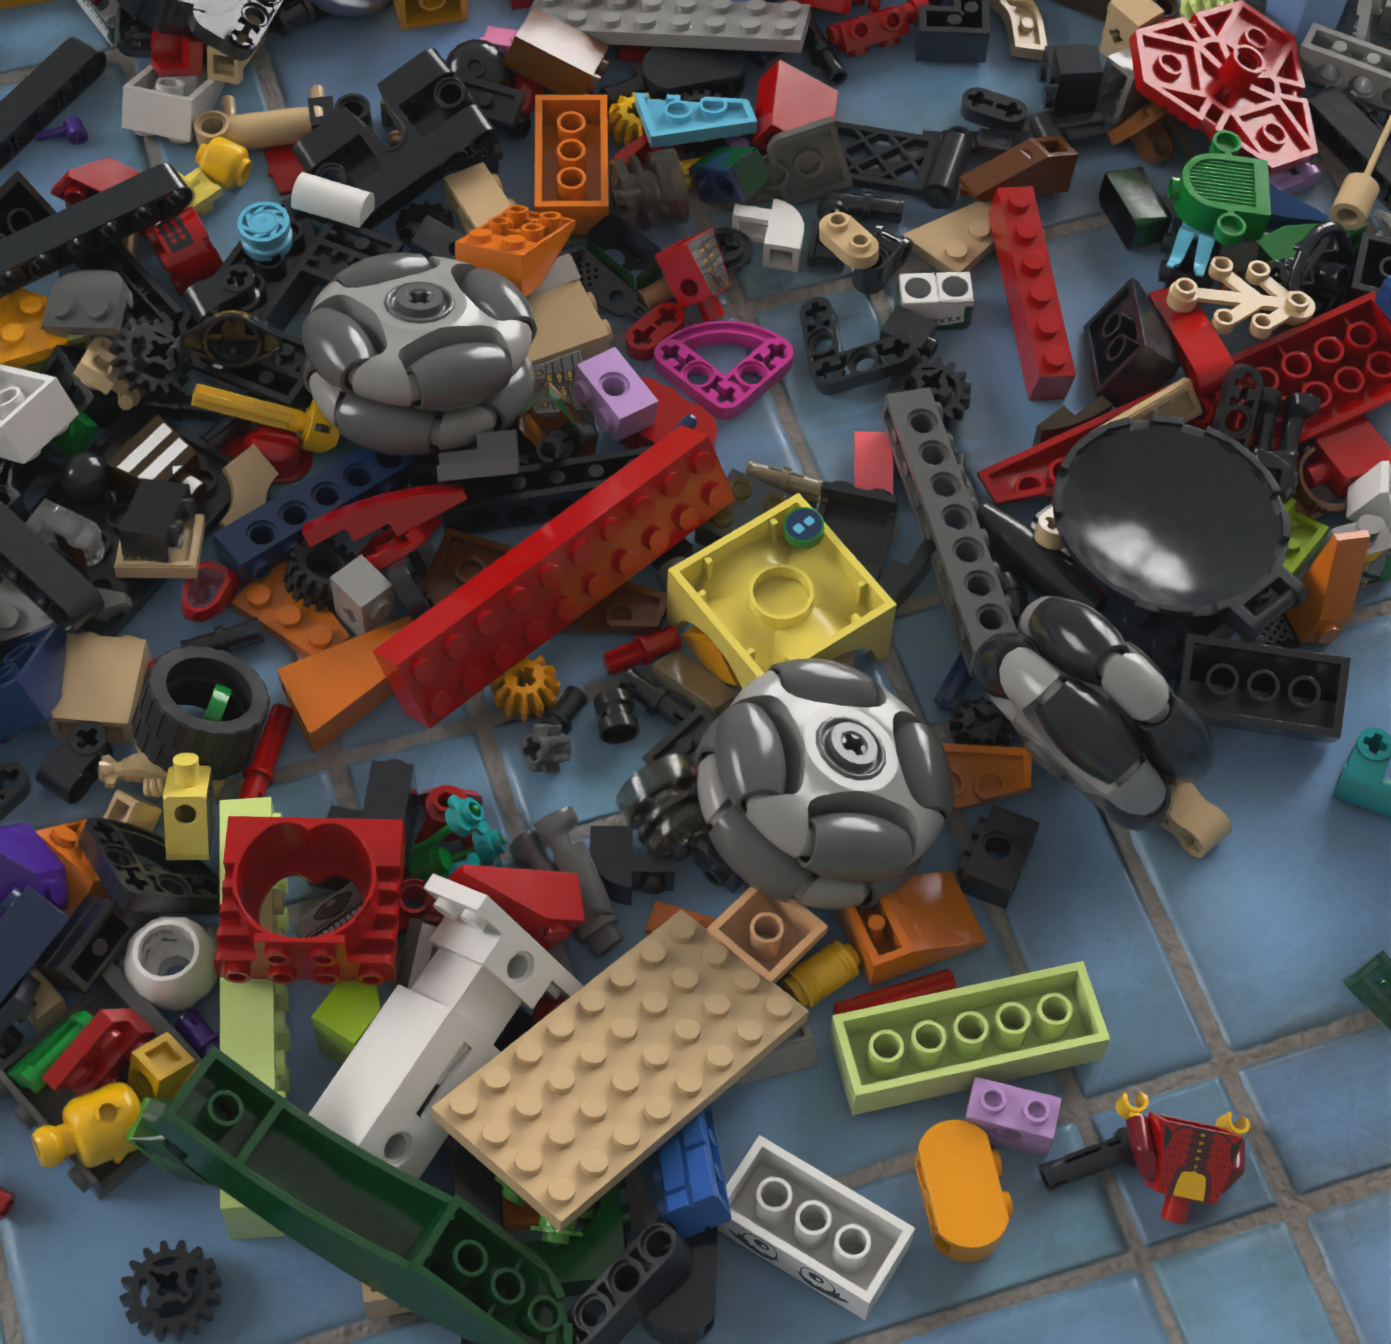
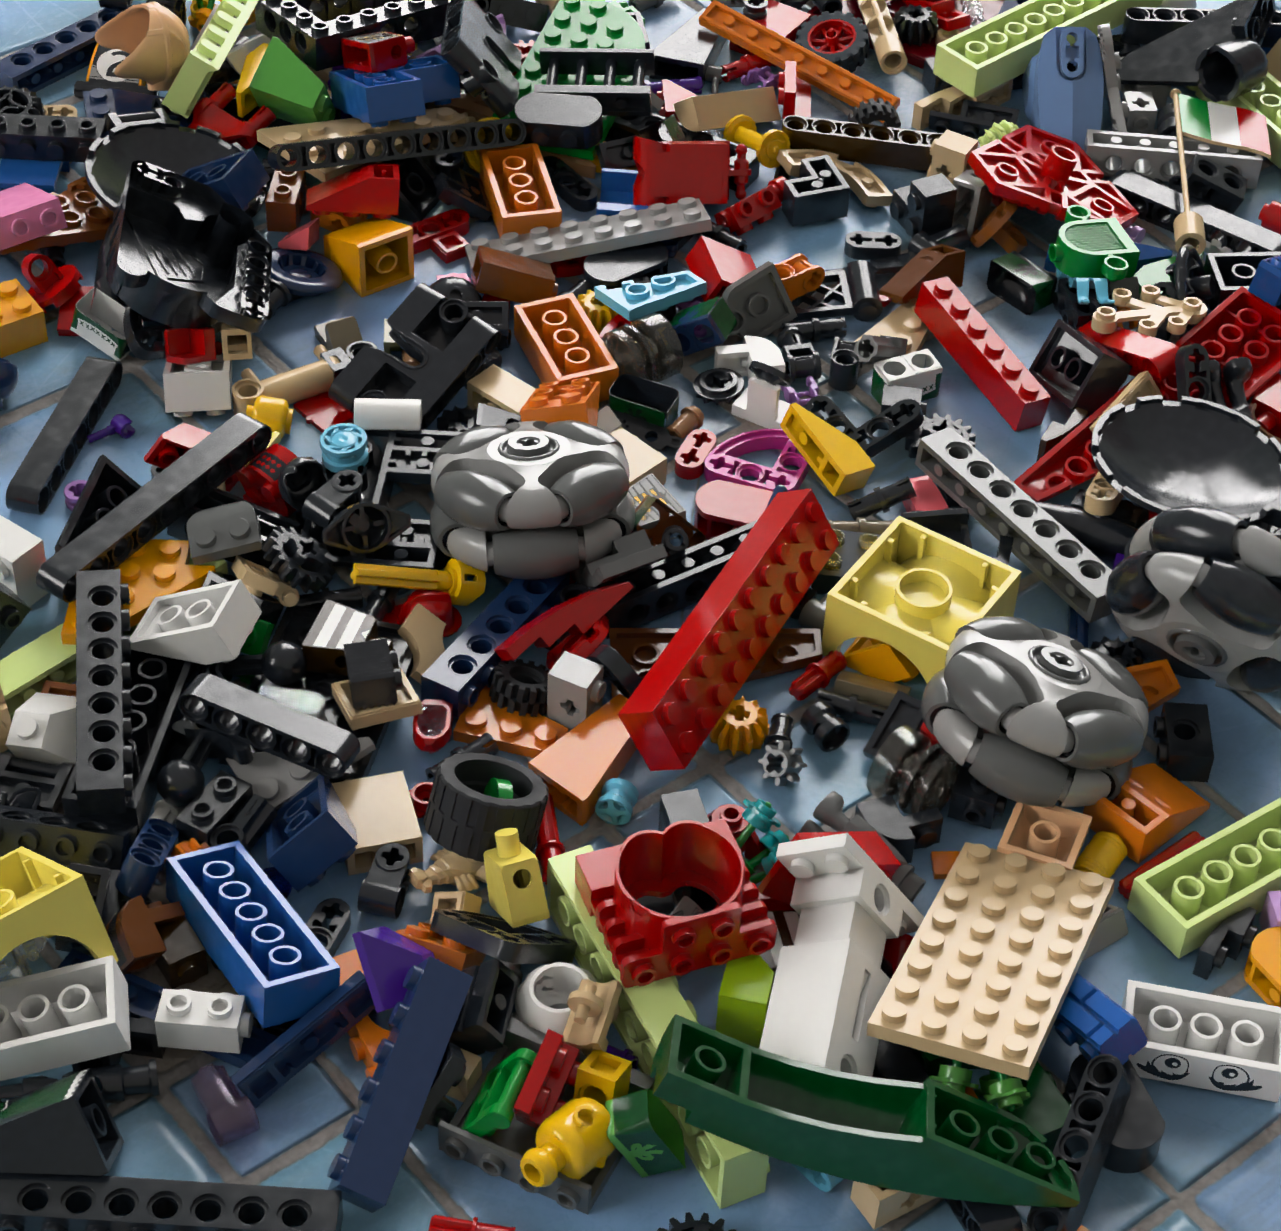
camera: 20 degrees left, 15 degrees down
lavender brick [572,347,659,443] -> none
red torso [655,228,730,322] -> none
tile [784,507,824,549] -> none
tan plate [819,212,879,269] -> none
none -> black hair [278,457,329,512]
none -> dark tan slope [314,316,363,353]
none -> tan hips [563,979,623,1055]
none -> medium azure wheel [595,778,639,825]
none -> white piece [731,361,793,429]
none -> orange piece [774,253,825,302]
none -> yellow slope [780,402,875,497]
none -> medium lavender piece [781,376,819,406]
none -> black pin [847,477,917,521]
none -> dark grey piece [854,334,908,364]
none -> black slope [1193,907,1258,980]

